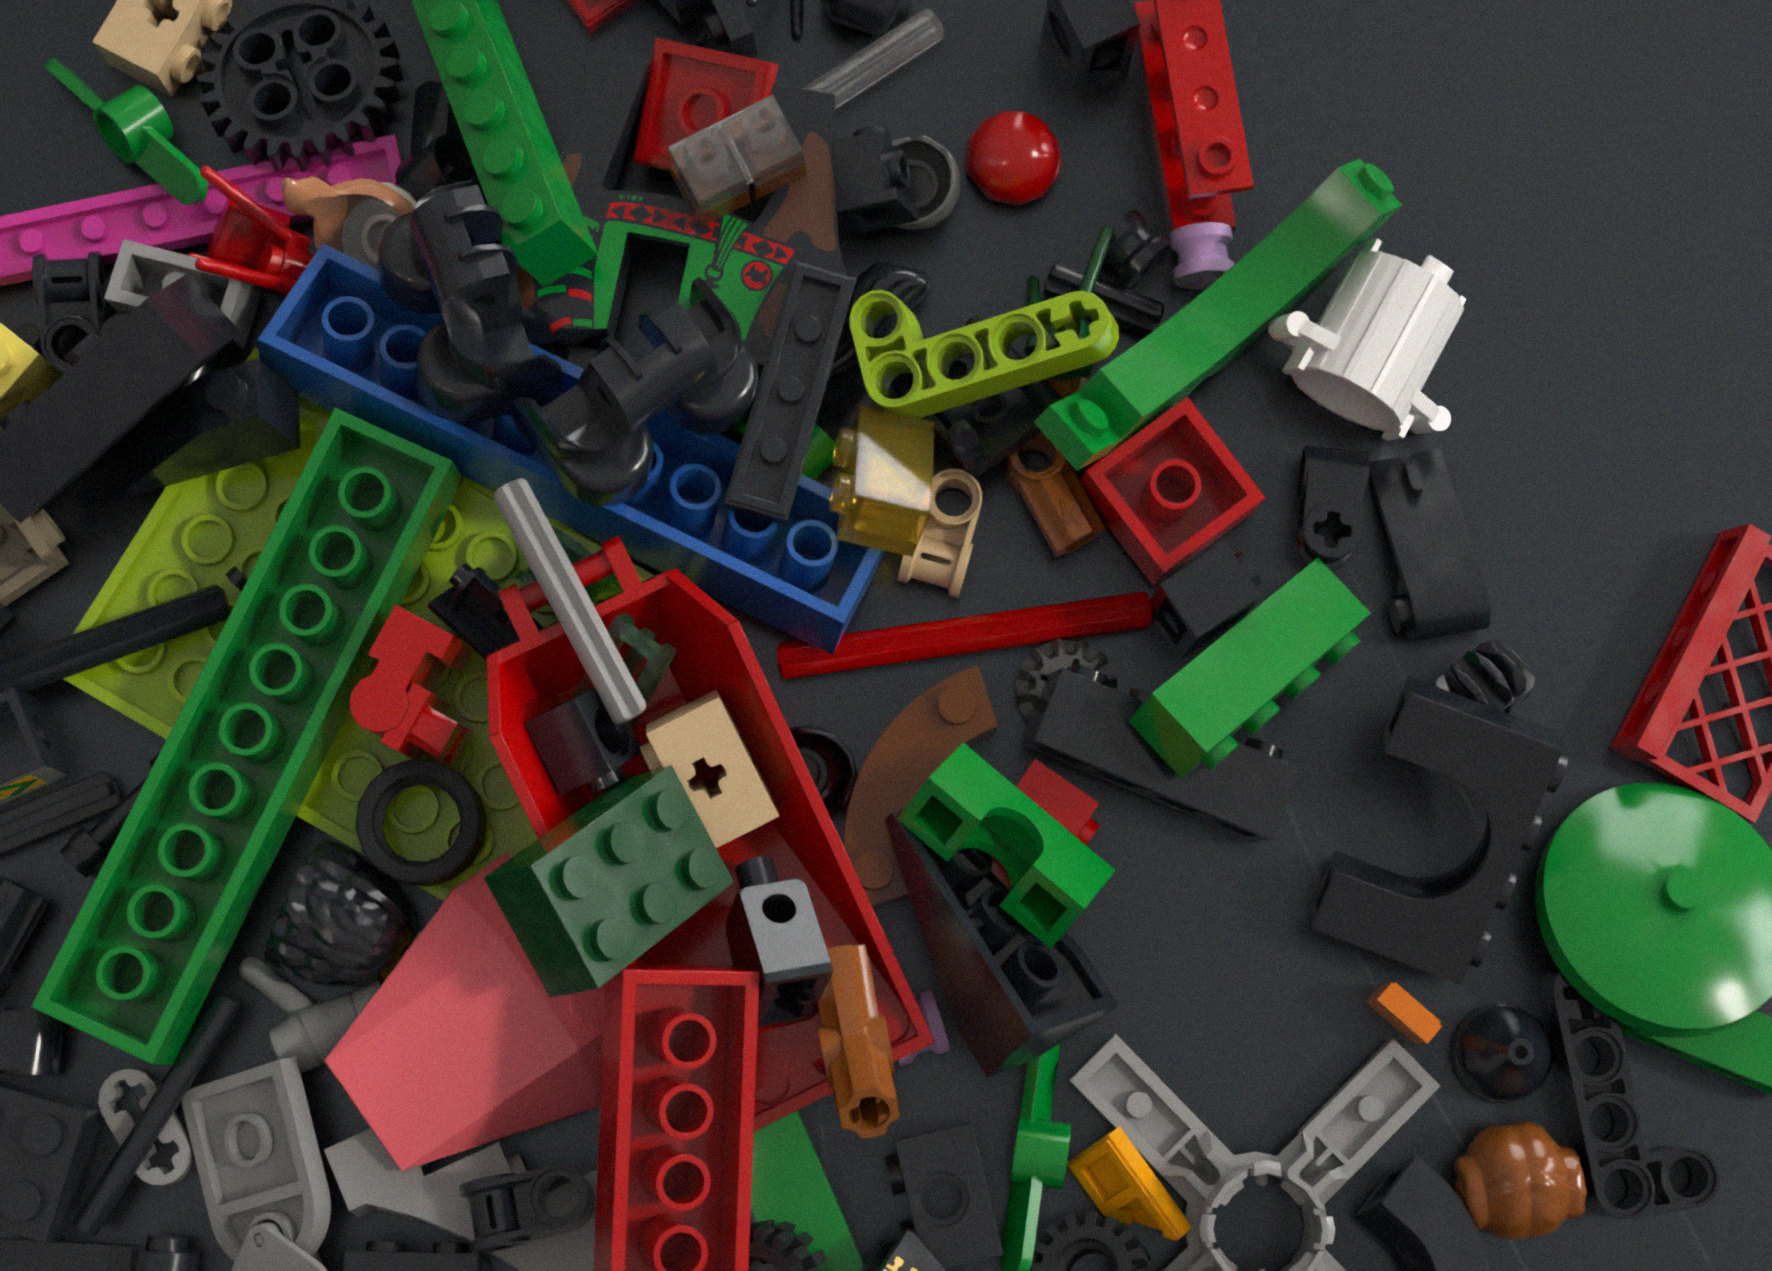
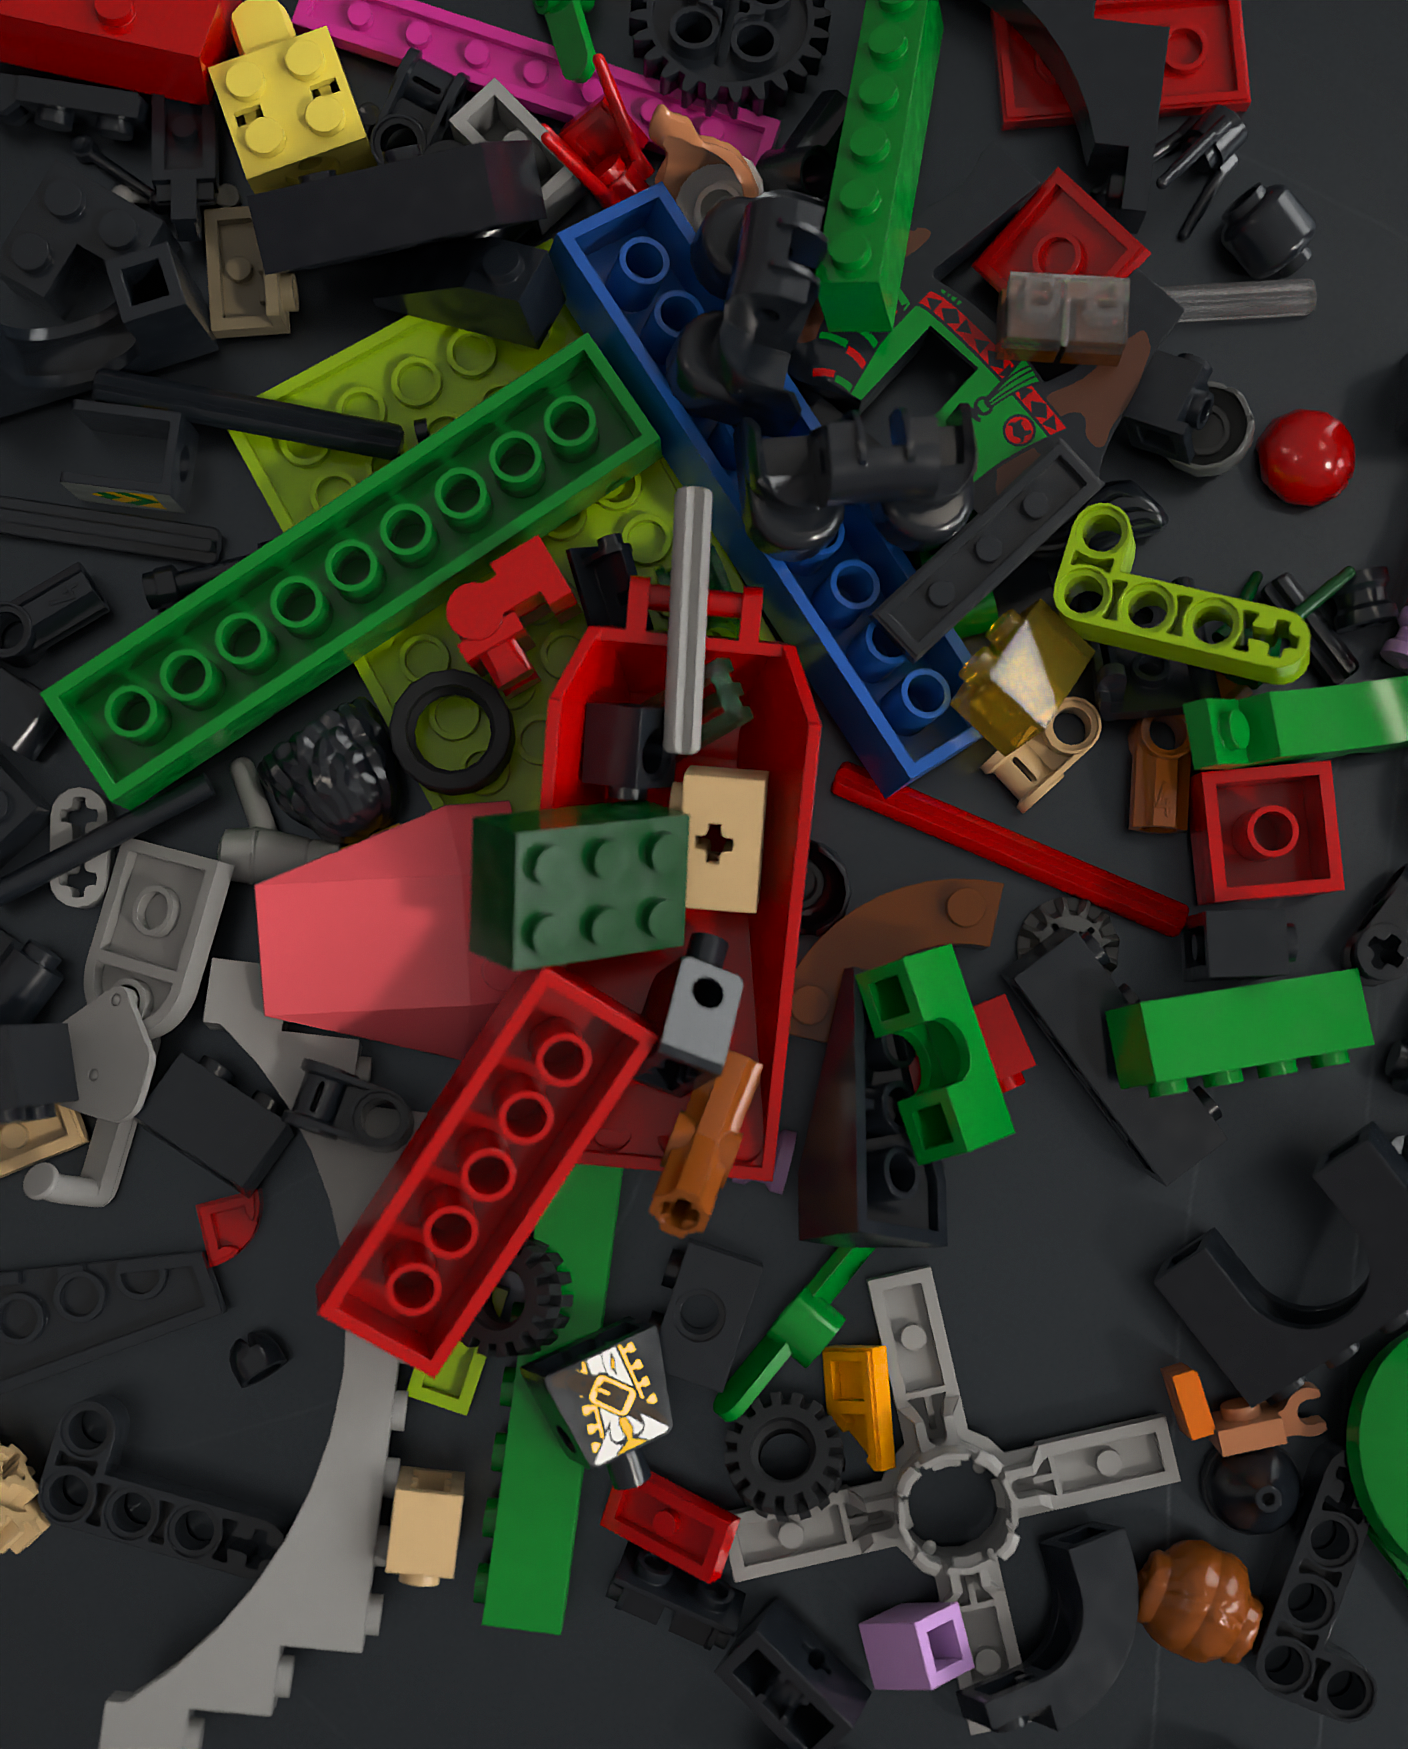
camera: 40 degrees right, 5 degrees up
none -> nougat plate [1208,1381,1327,1457]

